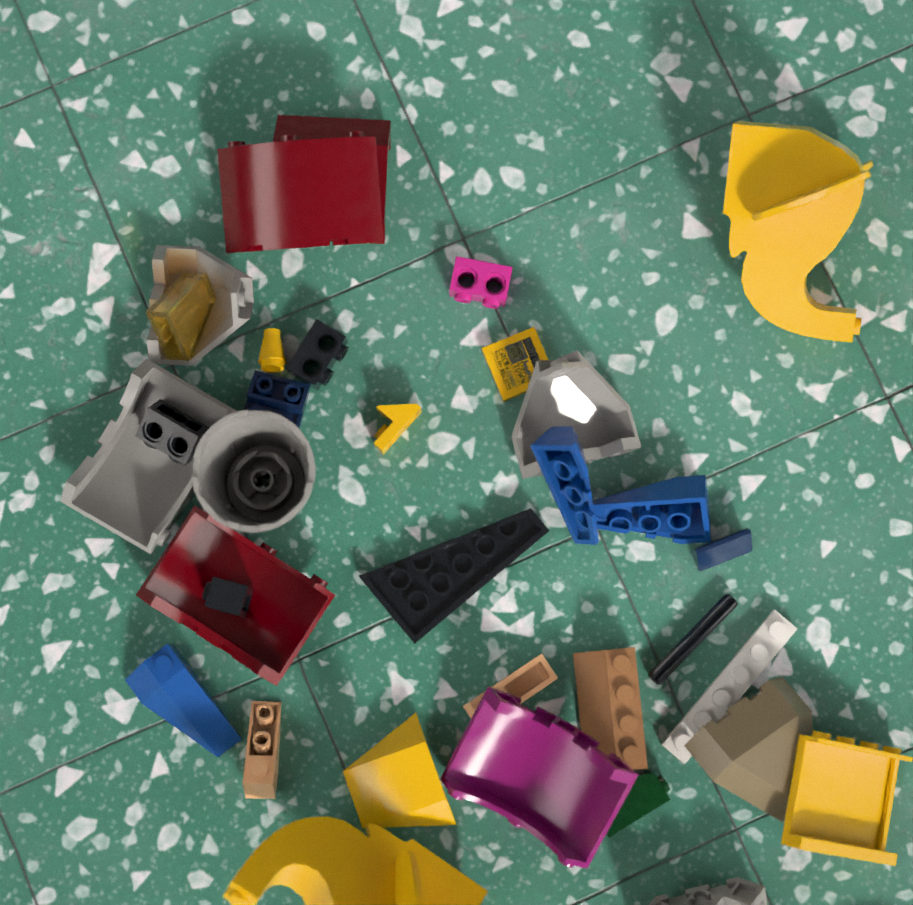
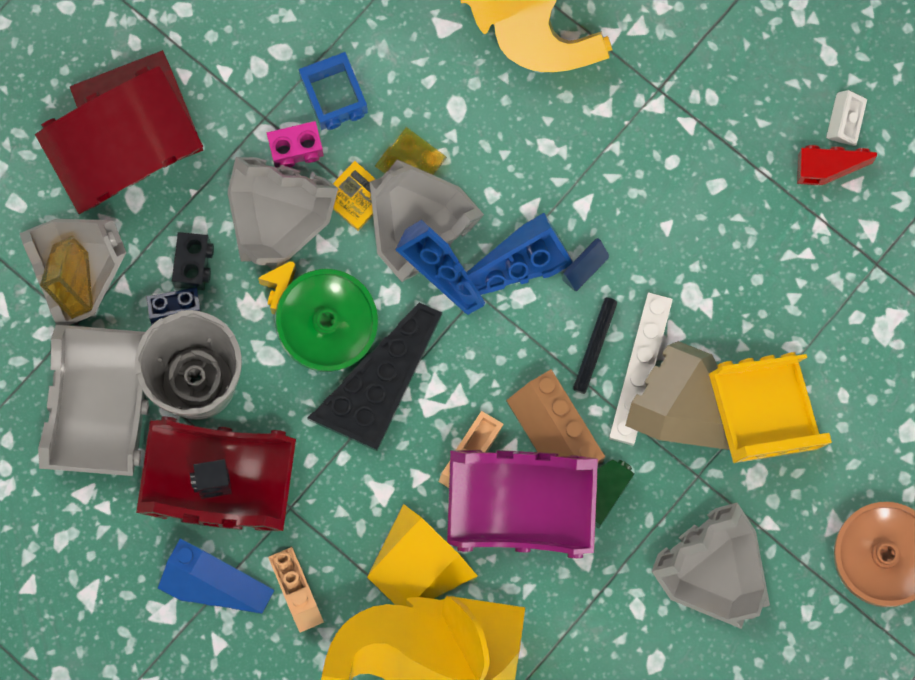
camera: 25 degrees left, 5 degrees down
black brick [136,399,209,465] -> none
yellow cone [258,328,286,373] -> none
none -> light grey panel [228,157,338,270]
none -> green dish [275,269,378,372]
none -> blue window [299,52,368,130]
none -> clear yellow slope [375,127,447,175]

